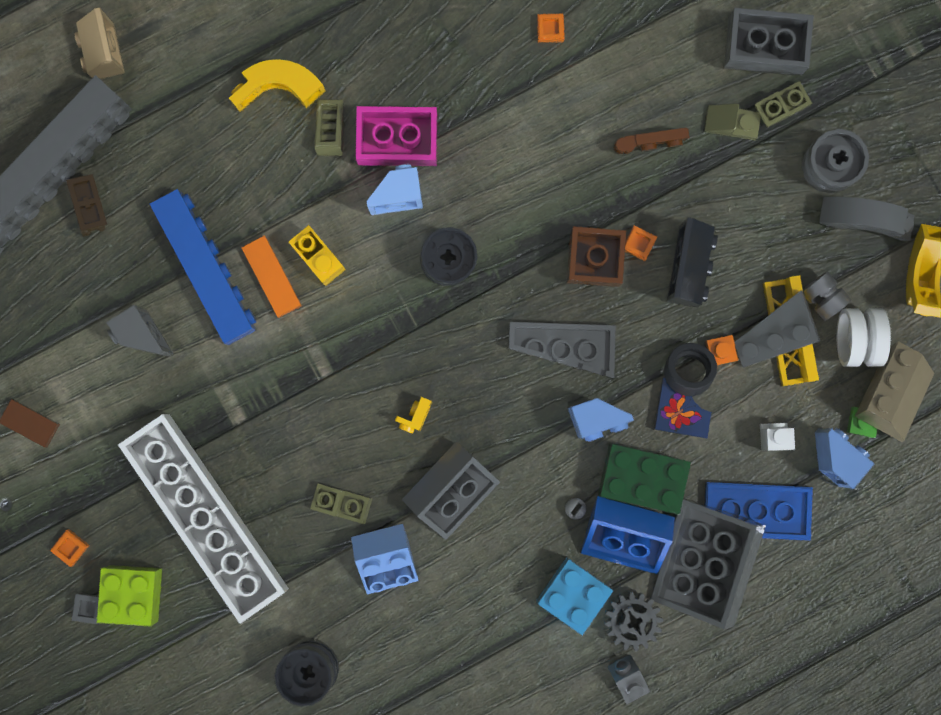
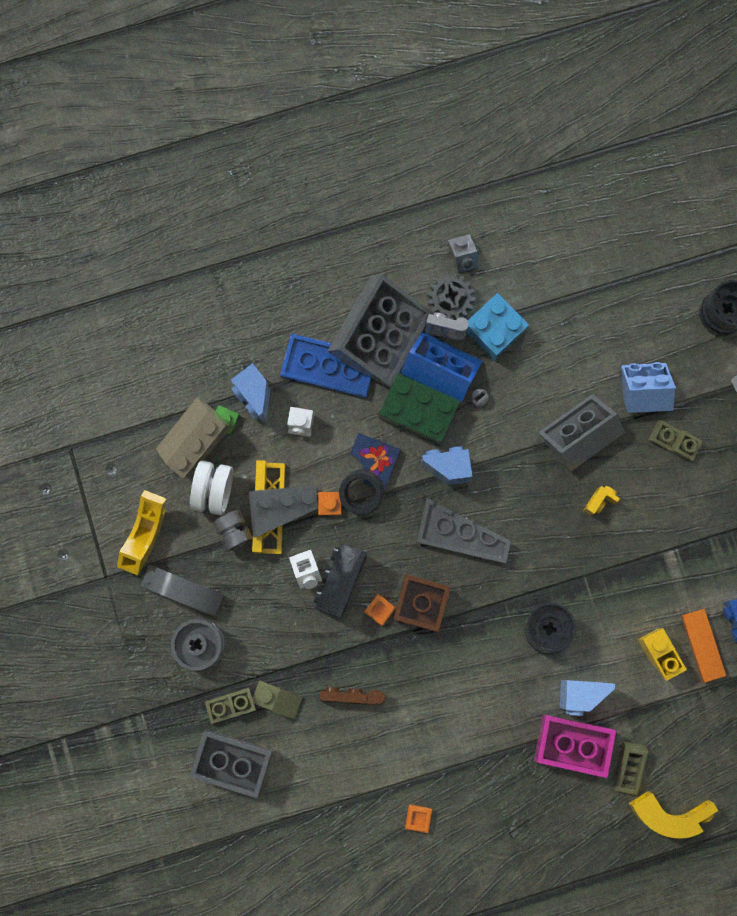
camera: 165 degrees left, 5 degrees down
none -> white brick [289,550,322,589]
none -> light grey plate [425,313,469,341]

